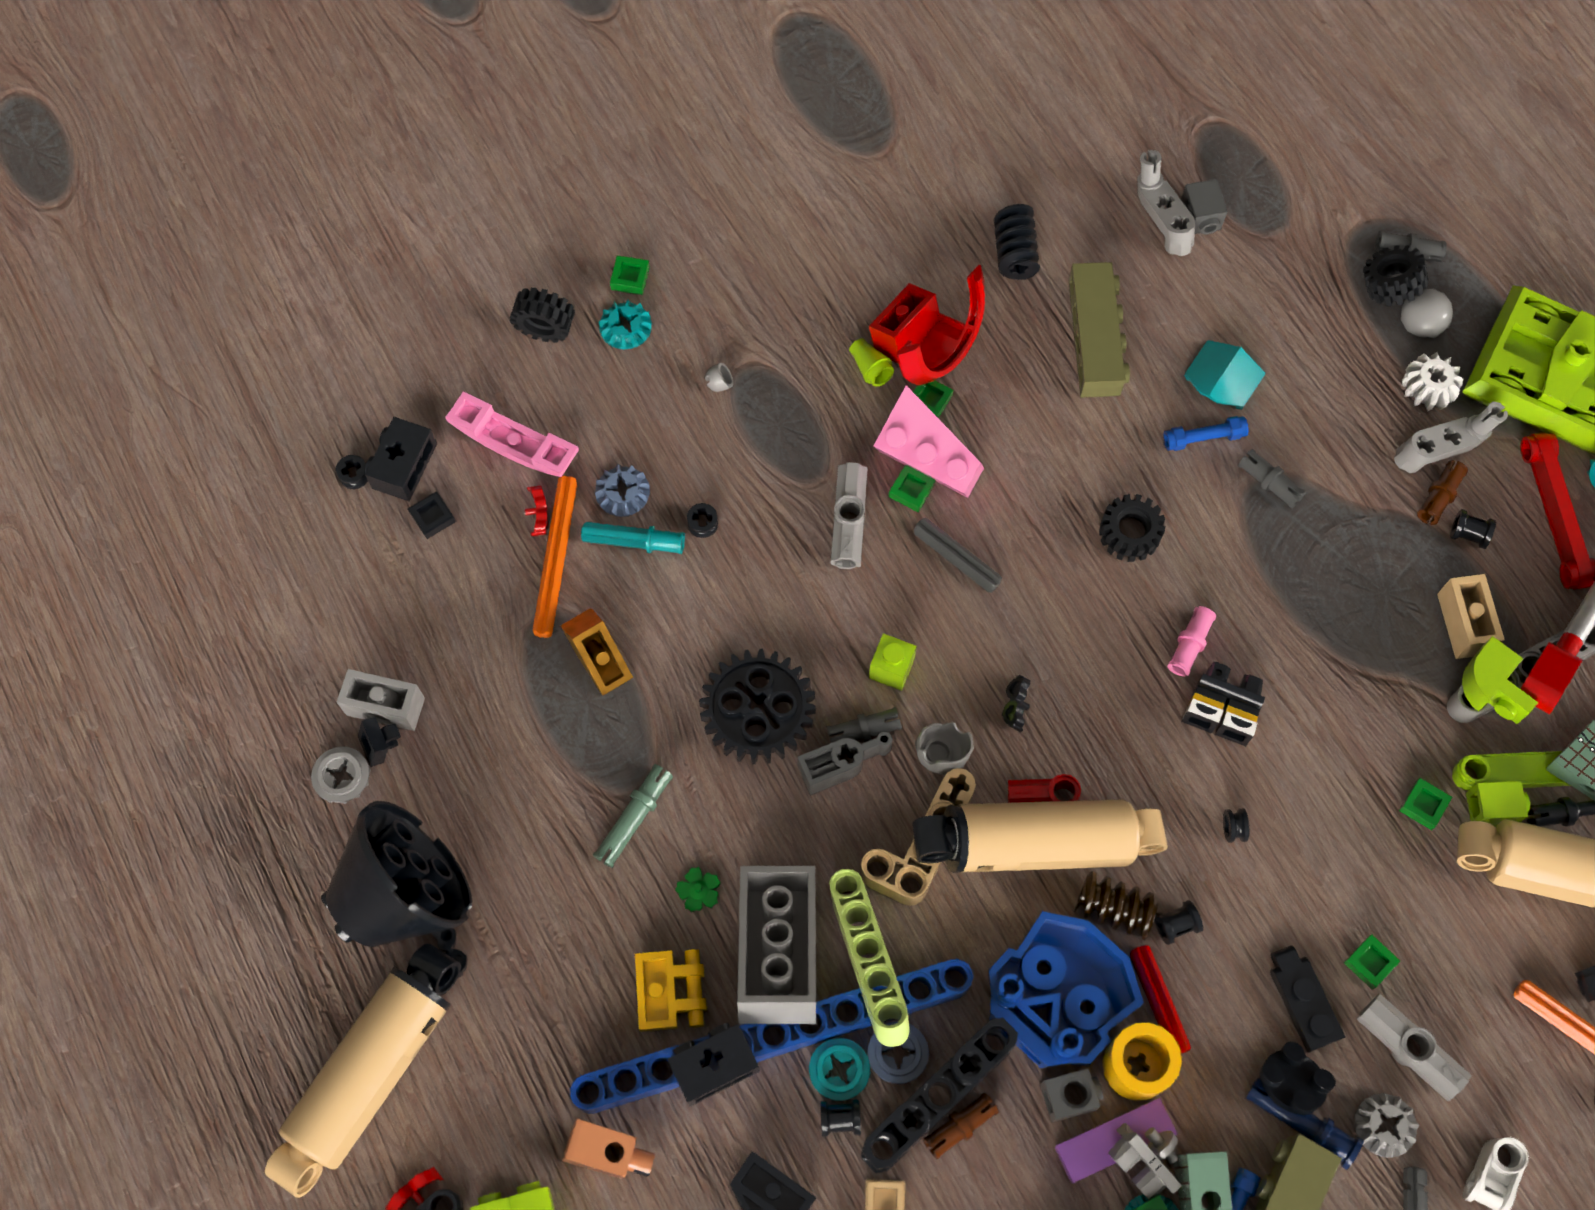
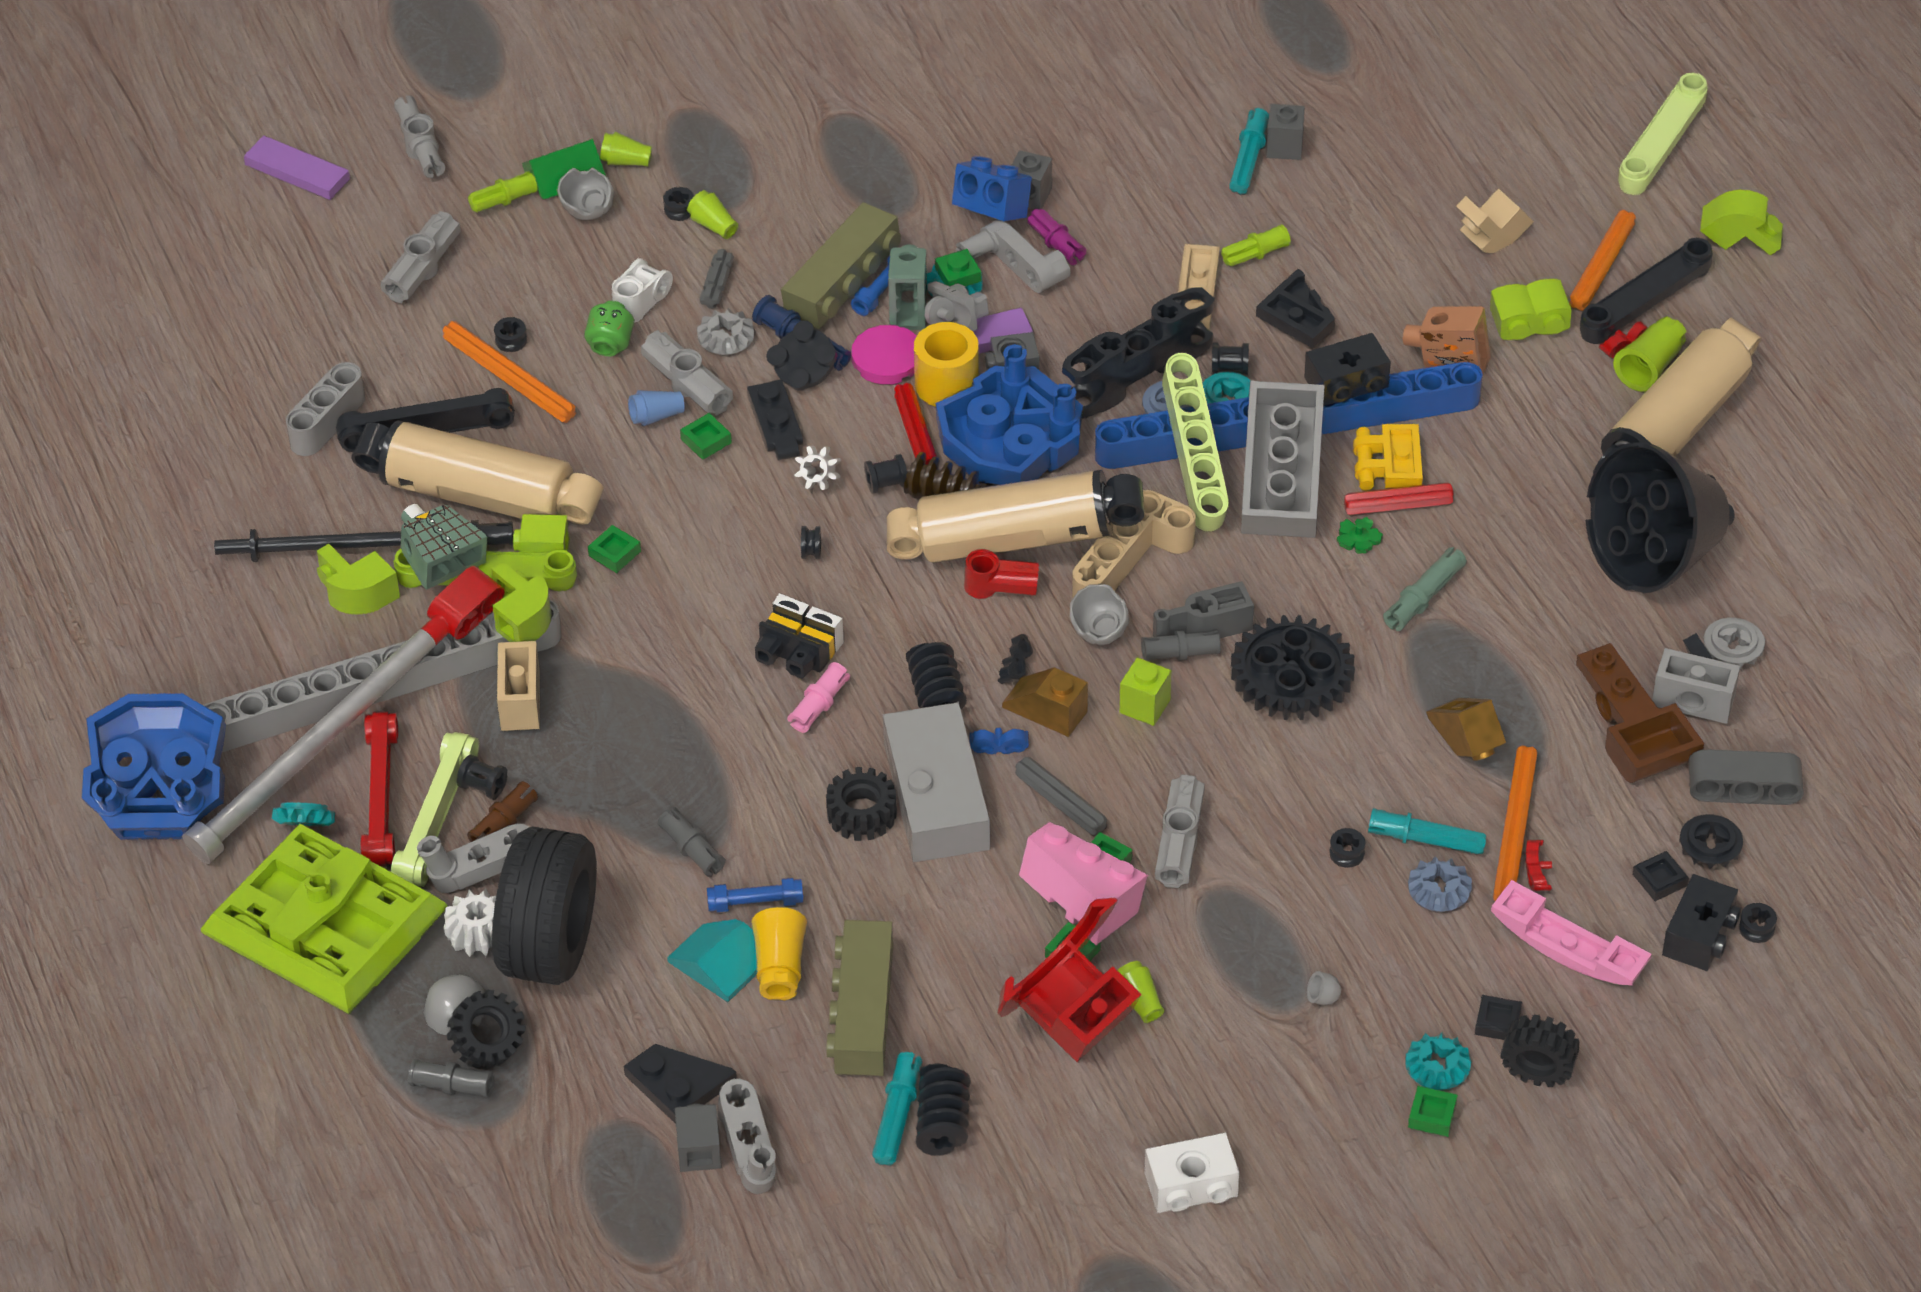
camera: 175 degrees left, 20 degrees down
none -> yellowish green piece [391,732,479,887]
none -> black tyre [492,826,597,985]
none -> bright green head [584,301,635,356]
none -> black wing [624,1044,737,1124]
none -> medium blue cone [628,390,685,426]
none -> yellow plant [751,907,807,1001]
none -> white gear [794,445,841,490]
none -> dark pink tile [852,325,917,384]
none -> teal axle [872,1052,923,1166]
none -> light grey brick [883,702,990,862]
none -> black piece [906,642,967,710]
none -> blue piece [969,728,1029,755]
none -> pearl gold slope [1002,667,1088,737]
none -> white brick [1145,1133,1239,1213]
none -> axle [1344,482,1454,515]
none -> black tile [1475,995,1522,1040]
none -> reddish brown plate [1576,643,1705,783]
none -> lime plant [1613,316,1687,392]
none -> black gear [1679,814,1743,869]
none -> dark grey beam [1688,749,1804,805]

